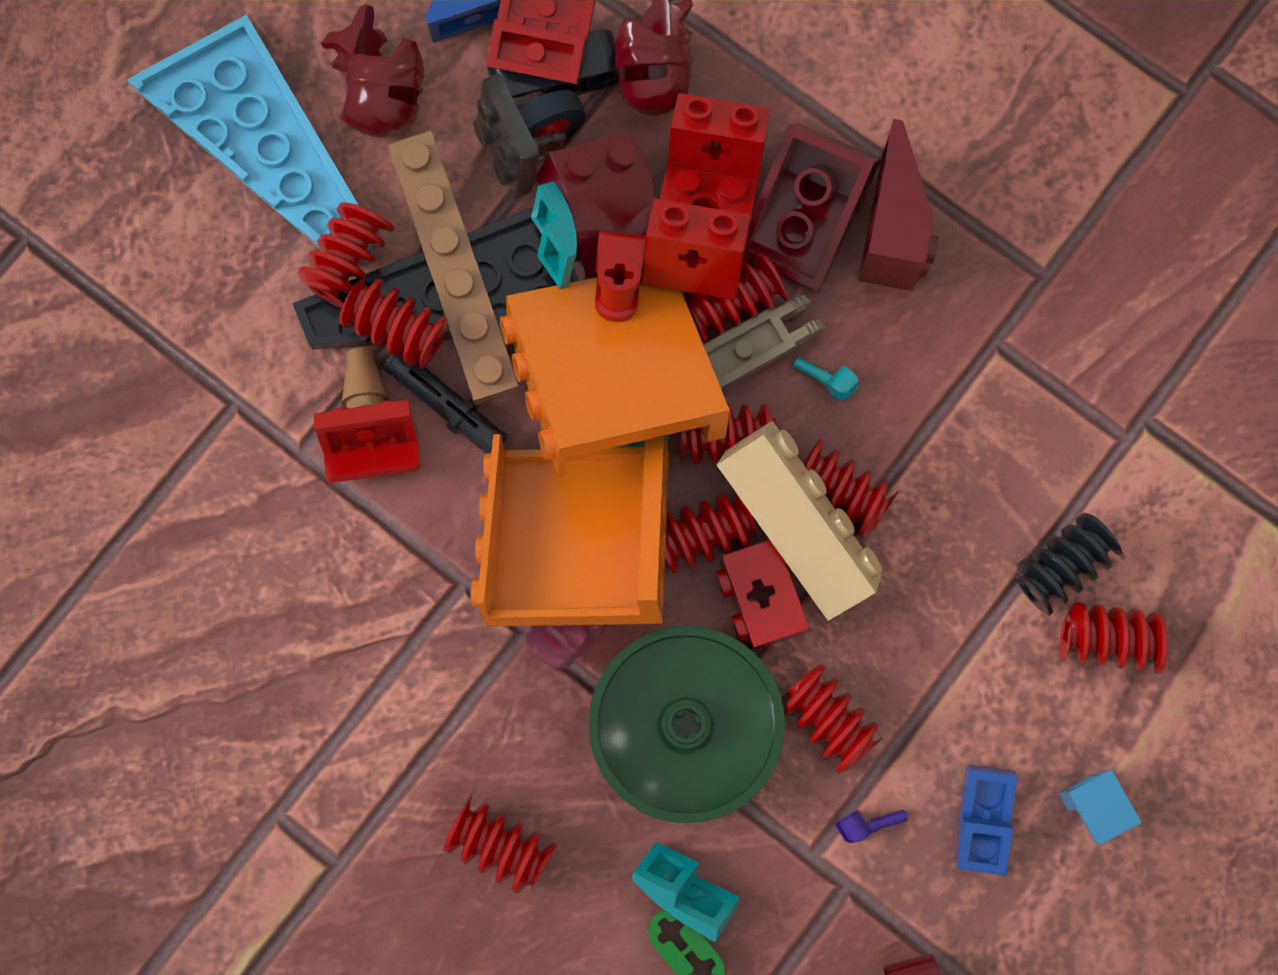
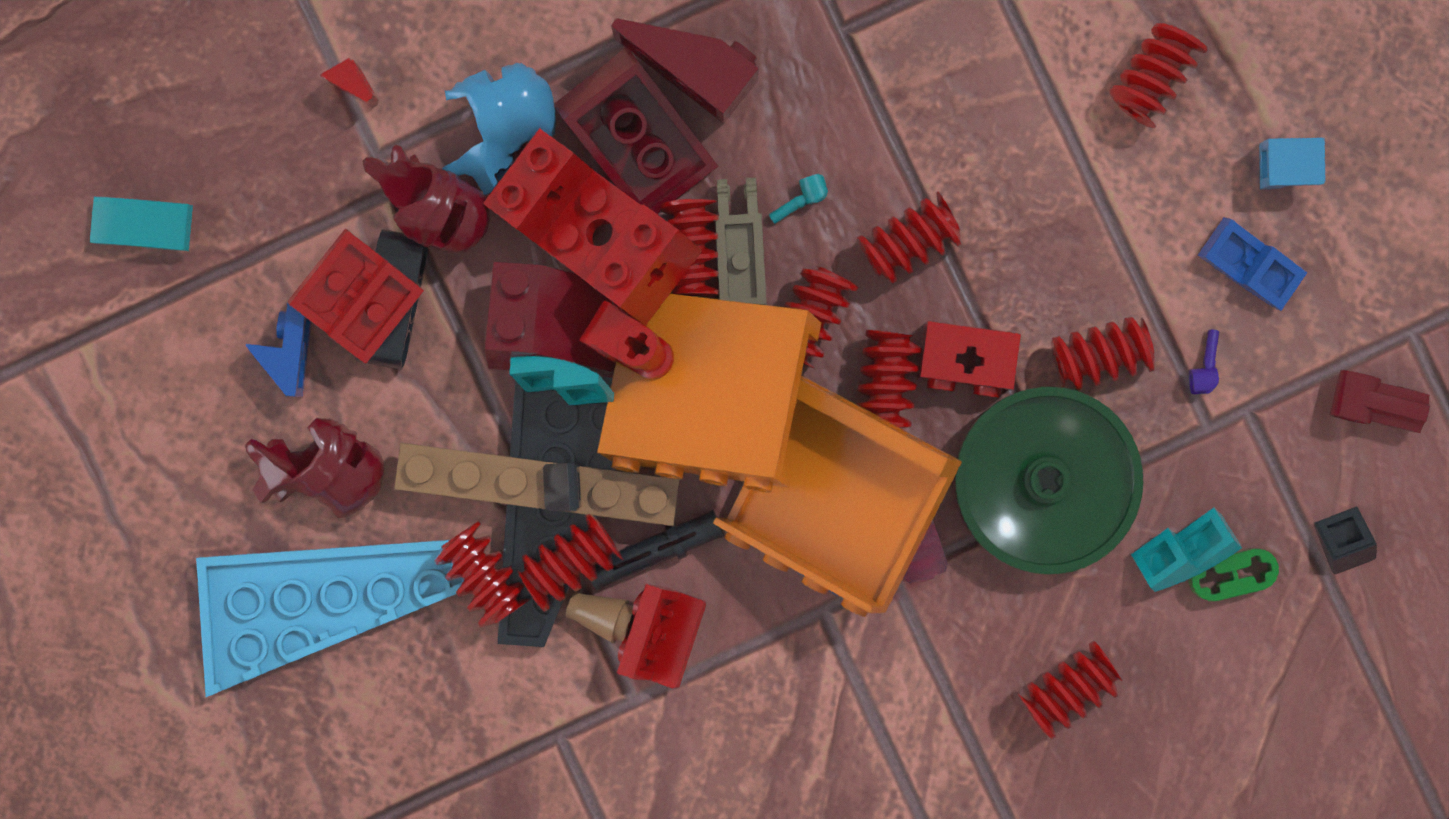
camera: 65 degrees left, 10 degrees up
clear smoke plate [473,73,586,198] -> none
tan brick [717,421,882,621] -> none
black piece [1015,513,1123,616] -> none
none -> dark azure piece [442,63,556,195]
none -> black slope [543,462,582,511]

